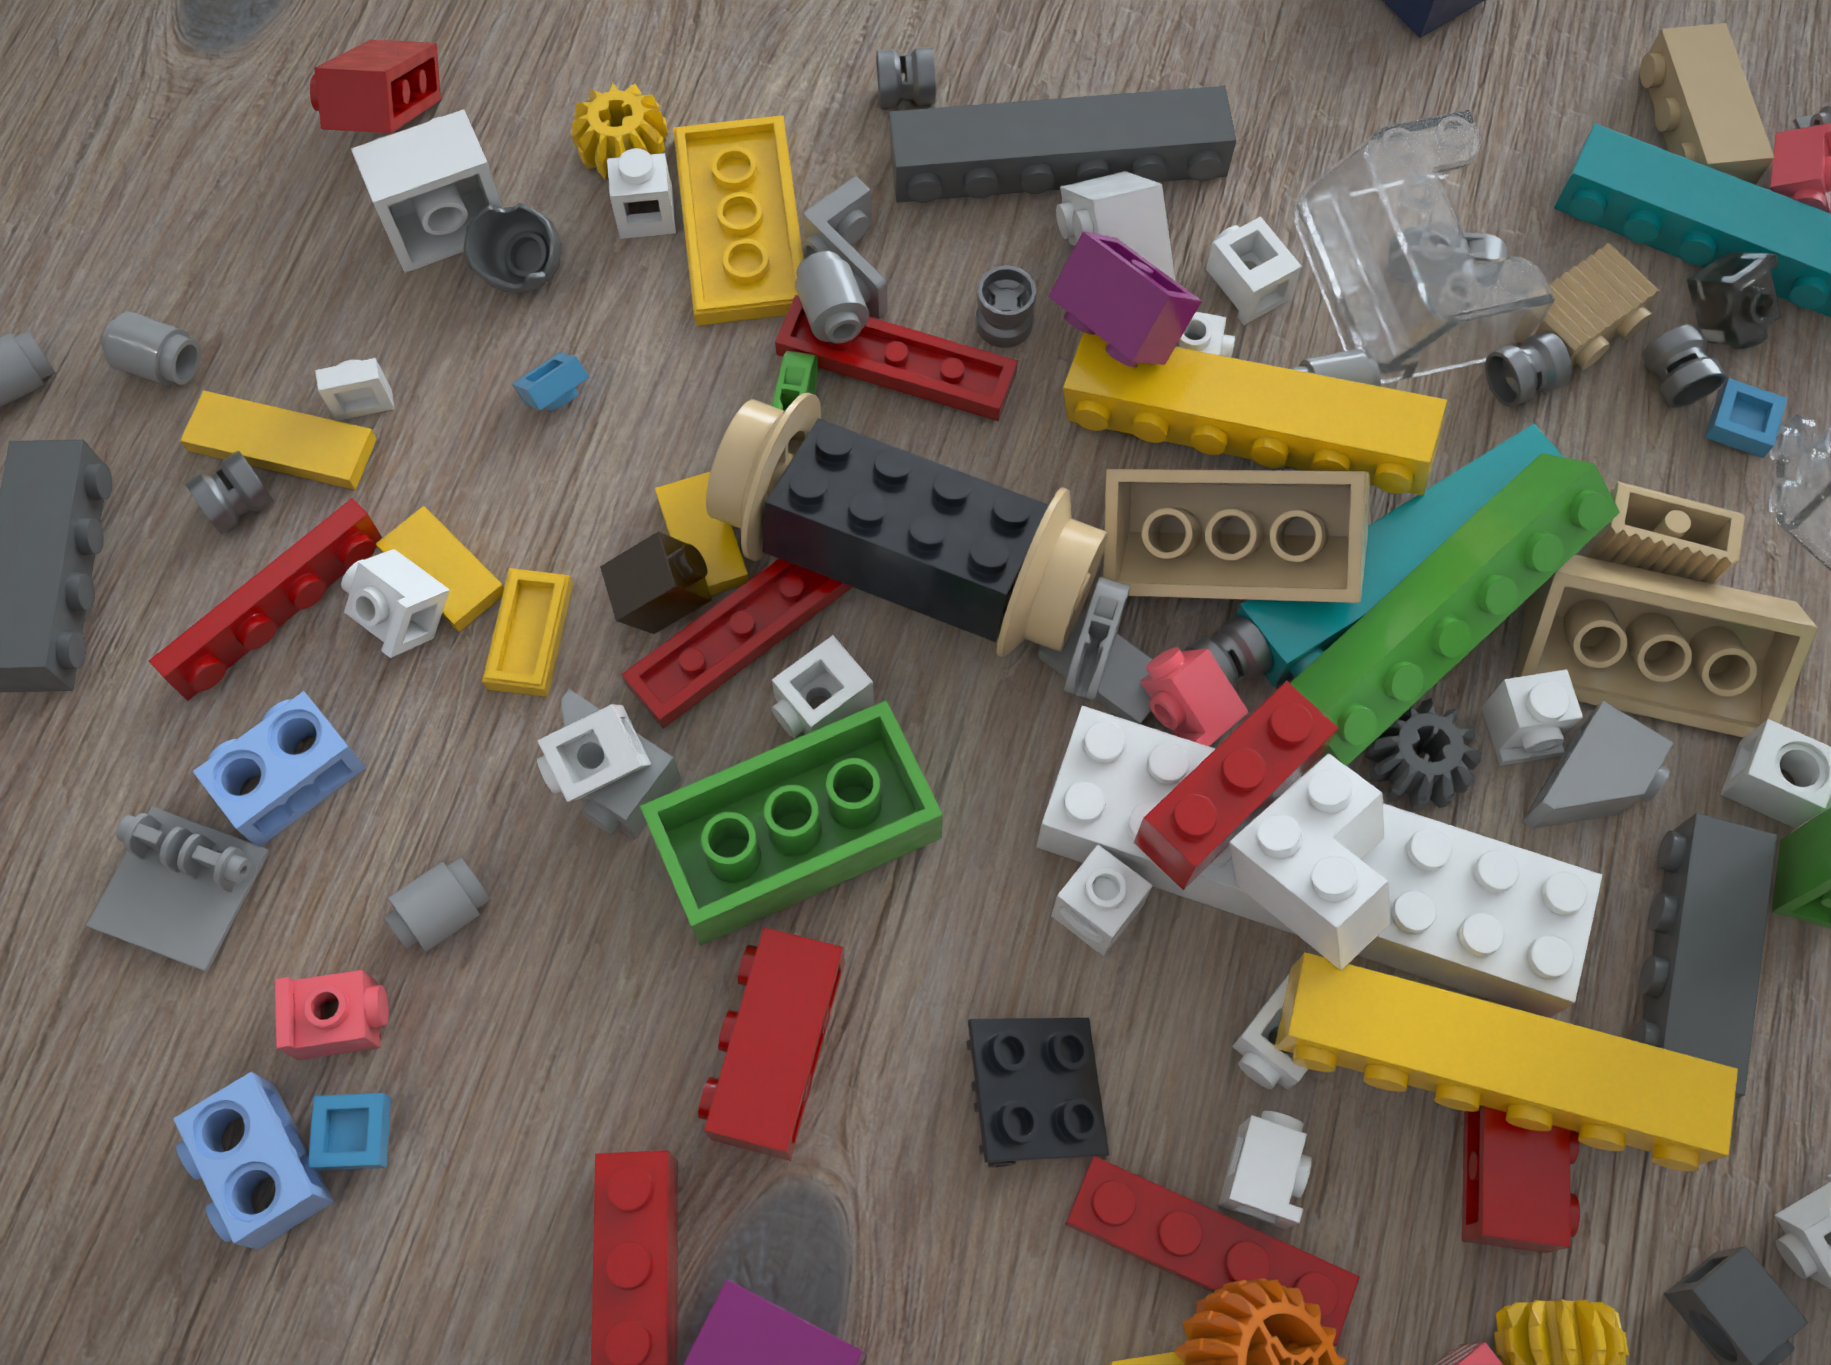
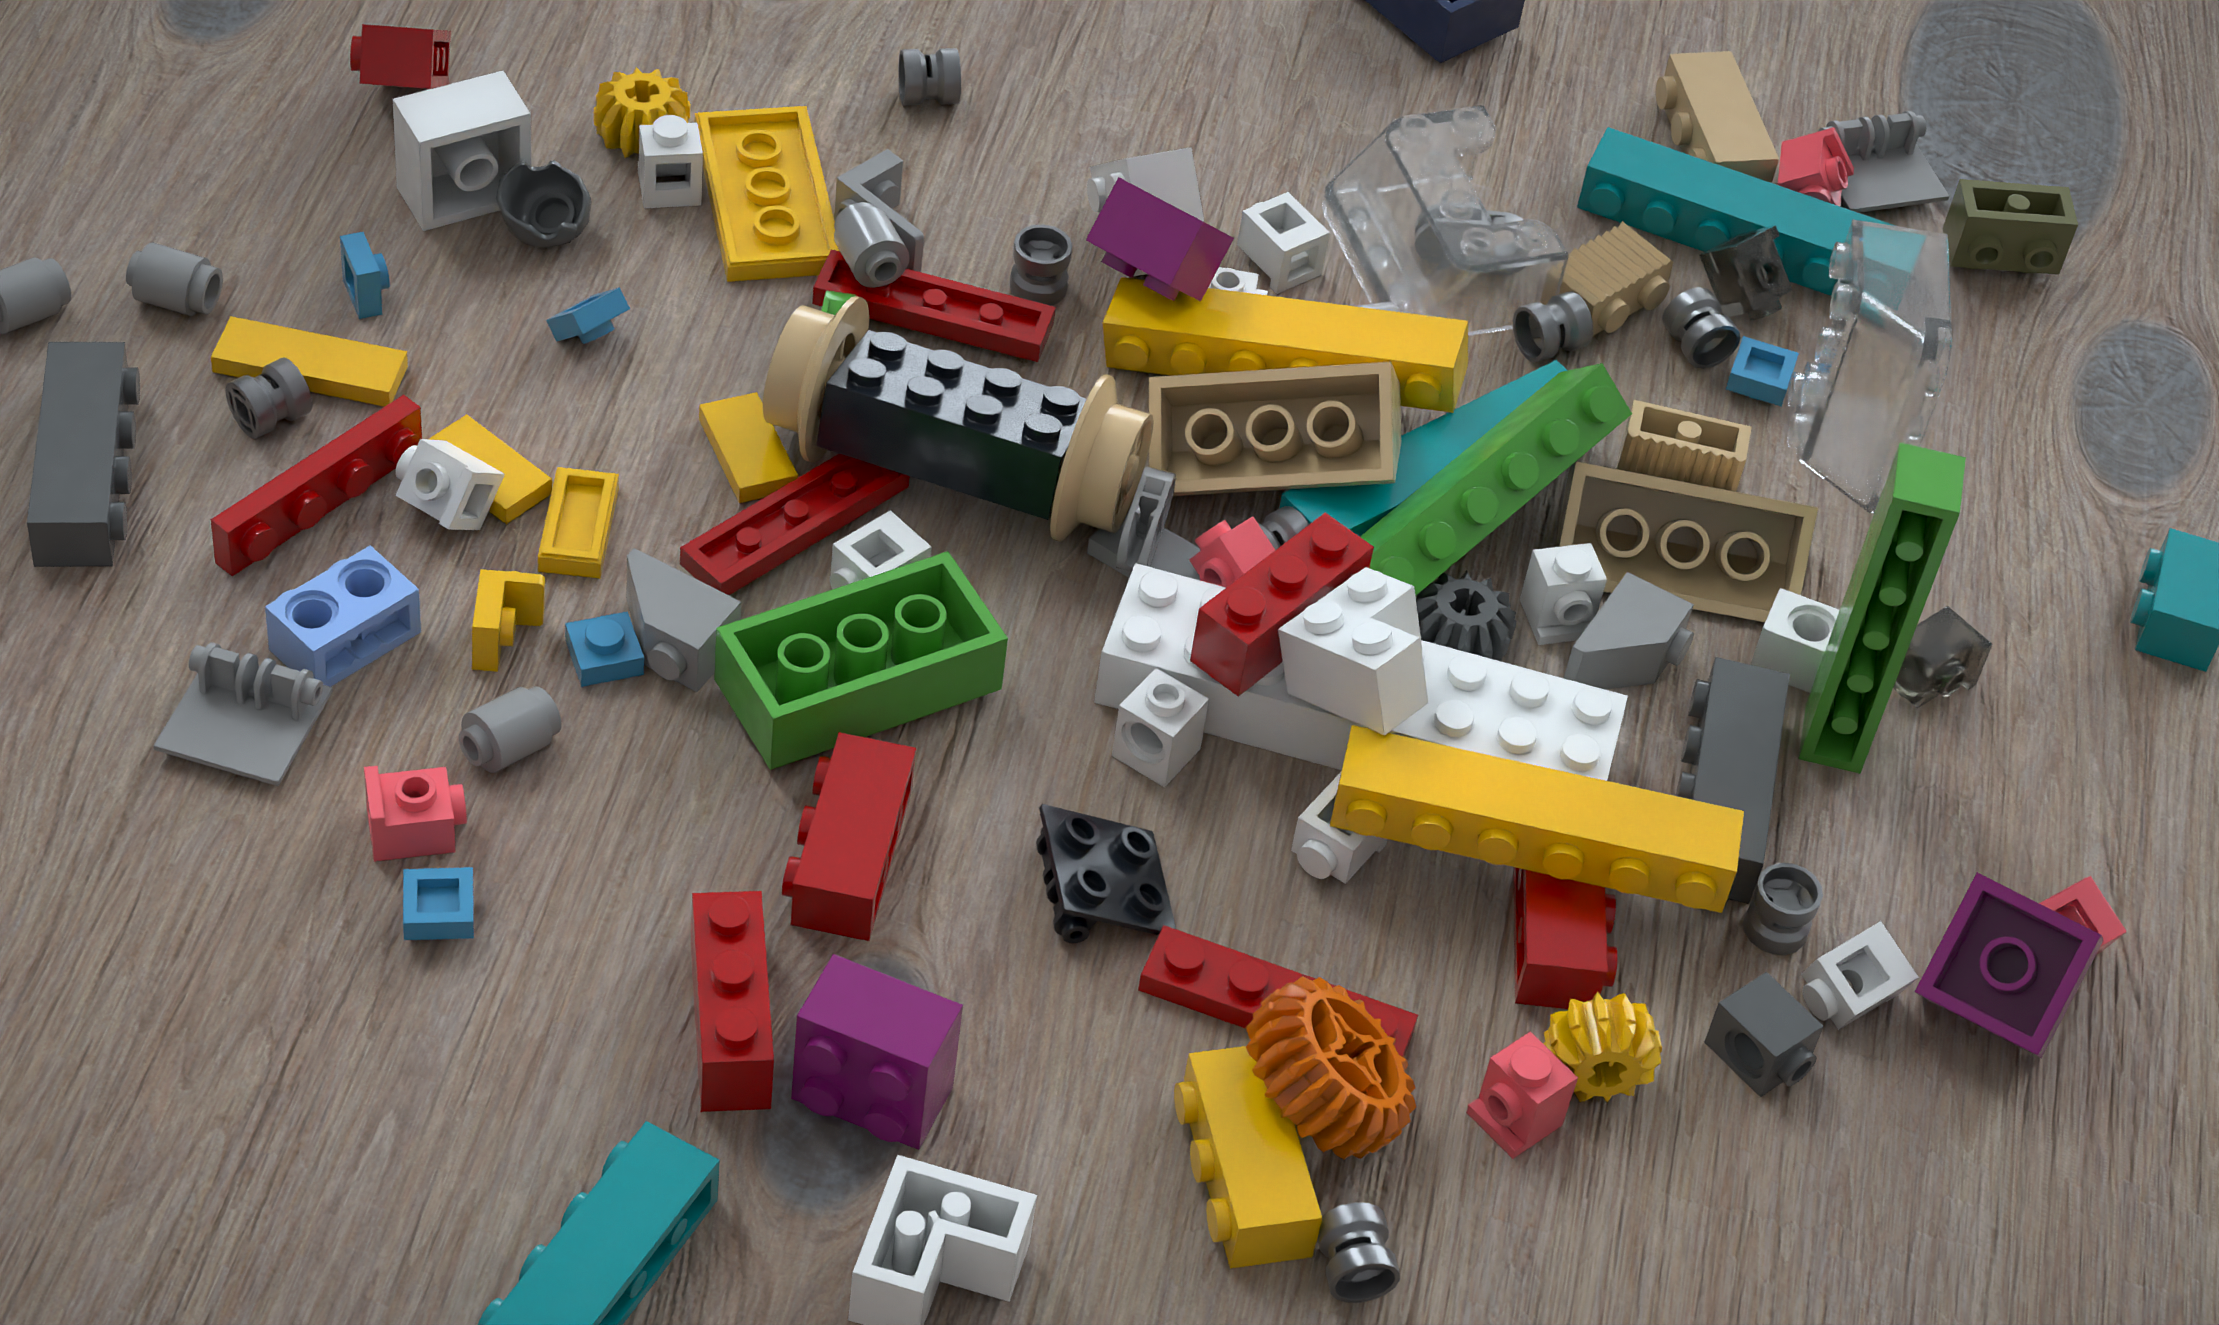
camera: 10 degrees left, 20 degrees down
light blue brick [173,1072,335,1249] -> none
white plate [315,358,395,421] -> none
white brick [537,704,651,802] -> none
dark brown brick [600,531,712,634] -> none
dark grey brick [890,86,1237,203] -> none
white brick [1218,1111,1312,1230] -> none
none -> dark azure plate [340,232,390,319]
none -> yellow bracket [472,569,545,672]
none -> dark azure plate [565,611,644,687]
none -> flat silver wheel [1743,863,1823,955]

